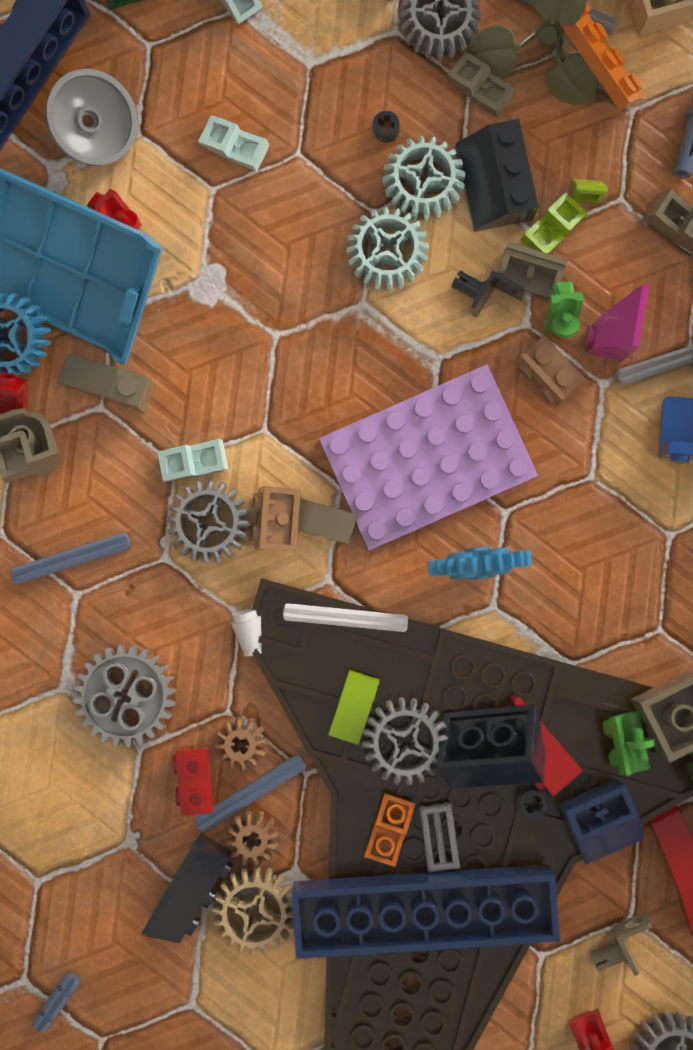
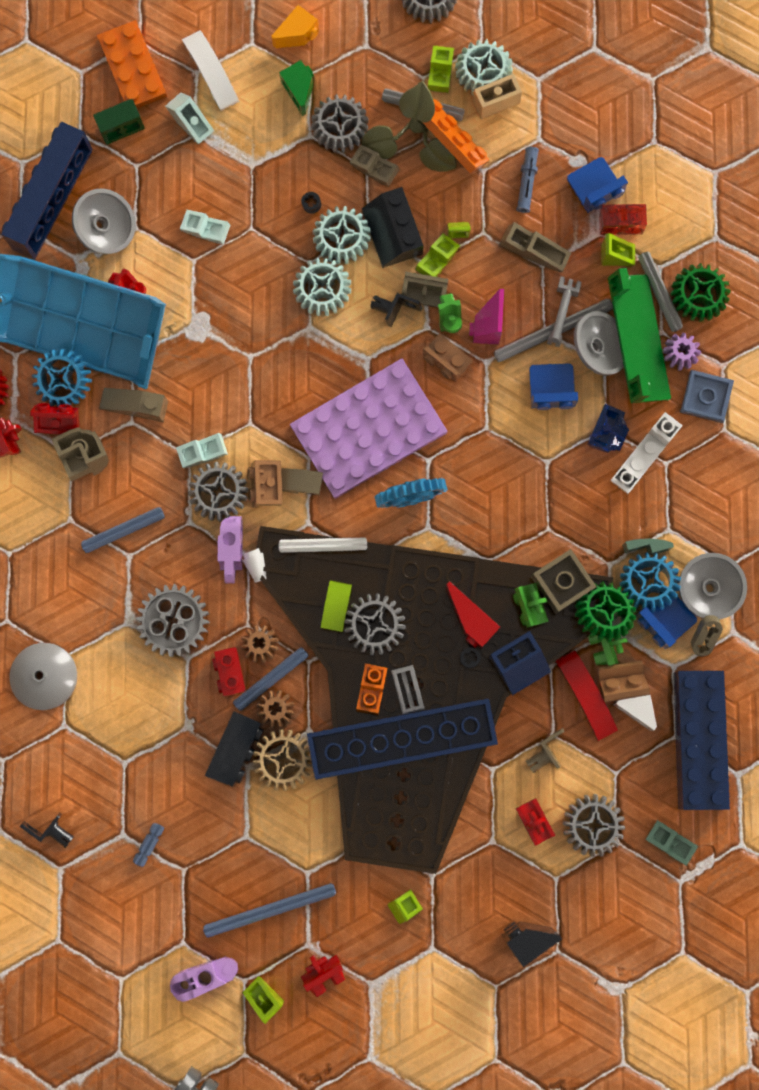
camera: 10 degrees left, 5 degrees down
black slope [437,704,545,789] -> none
none -> lavender piece [218,516,243,584]

